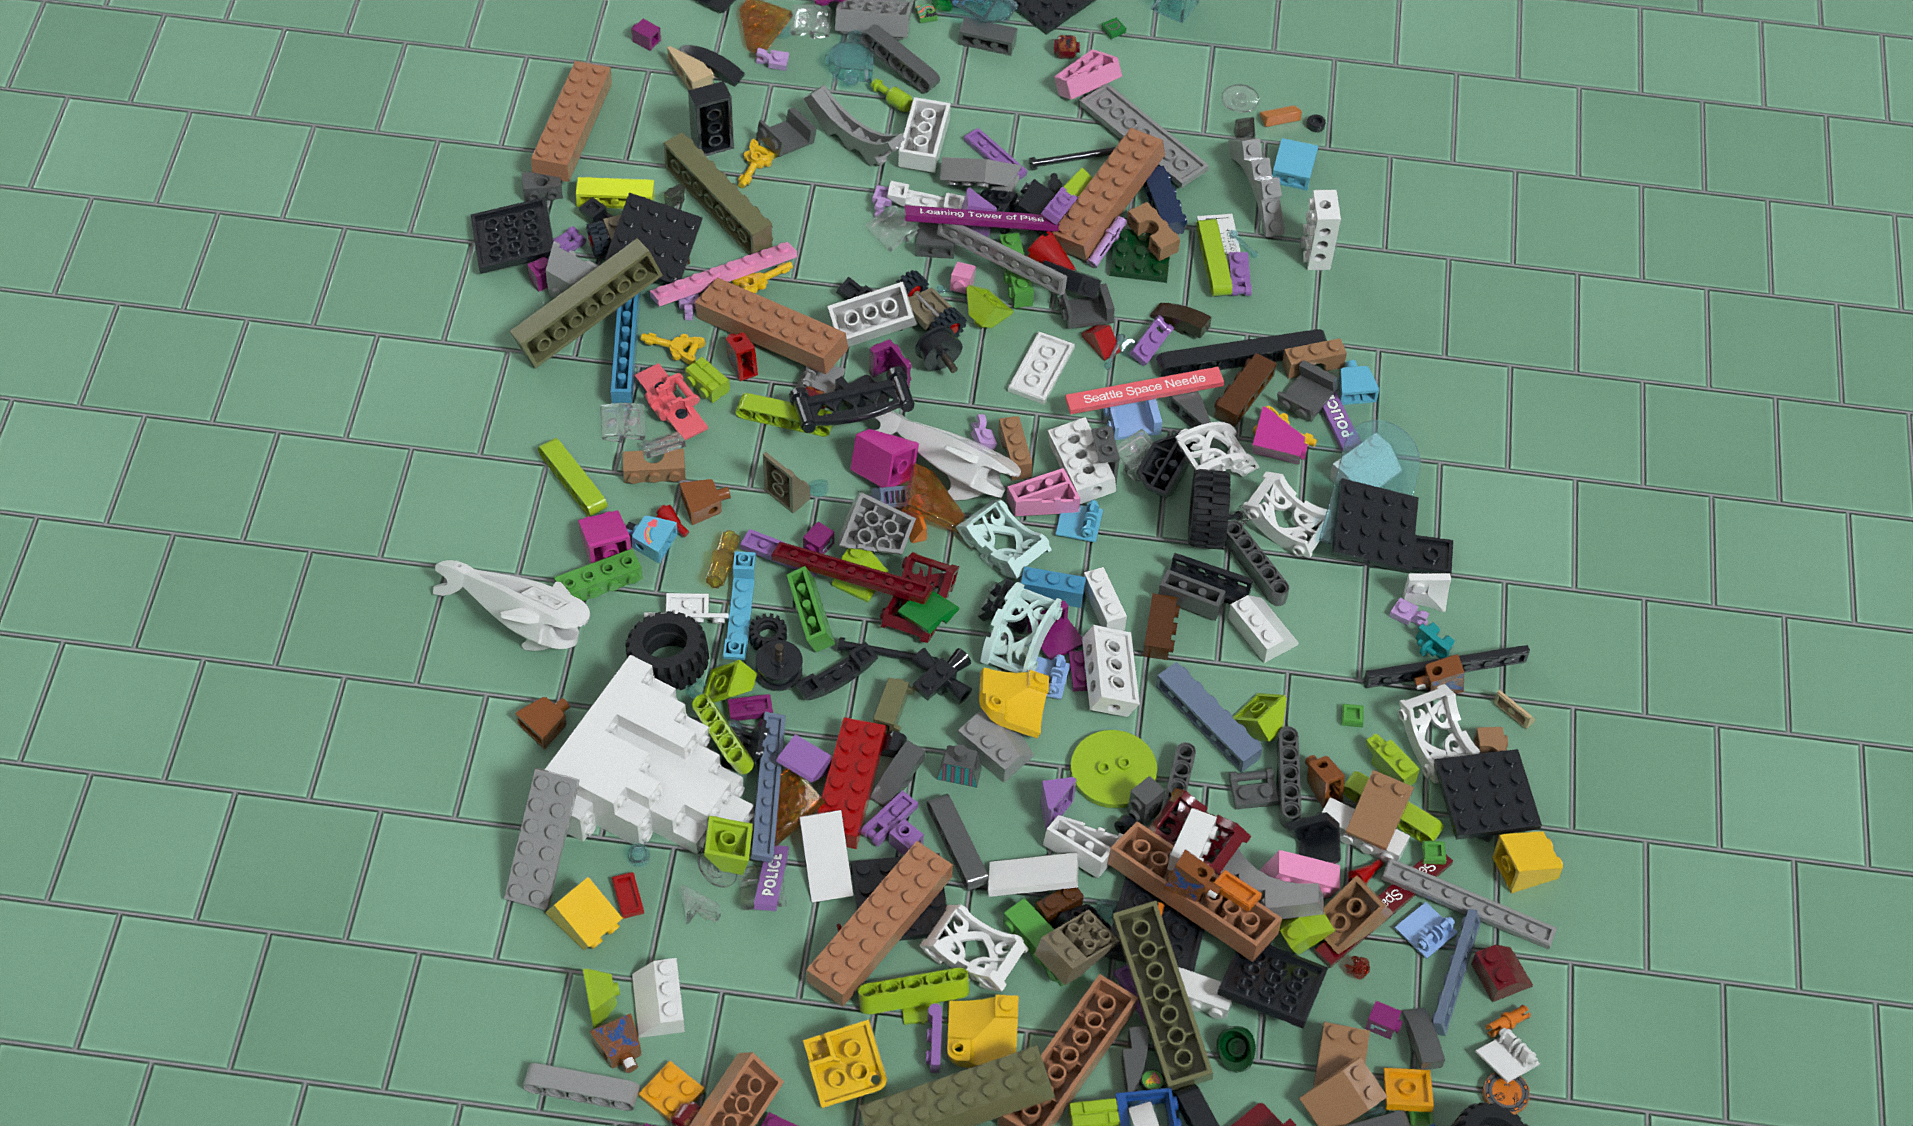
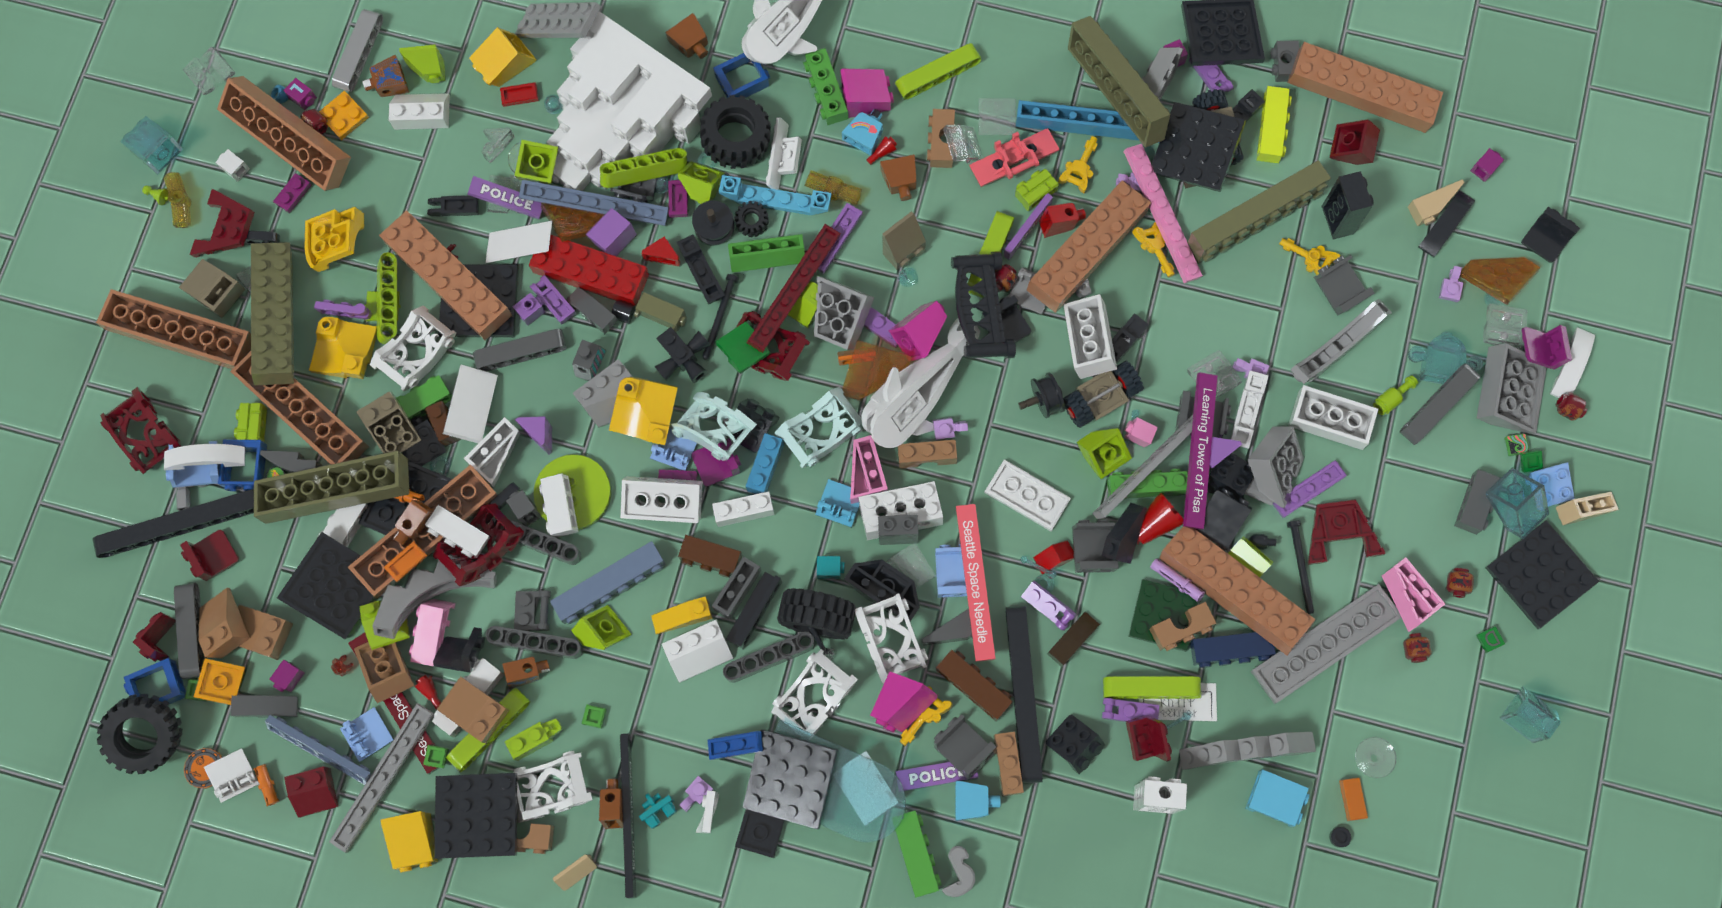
camera: 105 degrees right, 20 degrees up
clear smoke plate [664,184,685,207] -> none
magenta brick [803,521,835,554] -> none
magenta bracket [869,339,912,388] -> none
sand blue slope [872,485,909,507] -> none
medium lavender plate [1041,186,1078,225] -> none
dark green hat [1216,1026,1256,1073] -> none
clear smoke slope [1234,117,1255,139] -> none
none -> black hinge [427,196,479,217]
none -> white brick [539,474,578,537]
none -> red slope [641,236,681,267]
none -> yellow slope [651,596,713,635]
none -> blue tile [708,731,763,760]
none -> blue window [713,53,770,98]
none -> teal brick [817,556,845,579]
none -> bright green brick [892,811,942,898]
none -> light grey animal [942,846,975,897]
none -> medium lavender tile [1004,194,1053,260]
none -> black bracket [1046,715,1105,774]
none -> dark red bracket [1126,715,1172,762]
none -> dark red wing [1308,500,1385,565]
none -> dark red slope [1329,119,1380,165]
none -> dark red head [1403,633,1432,663]

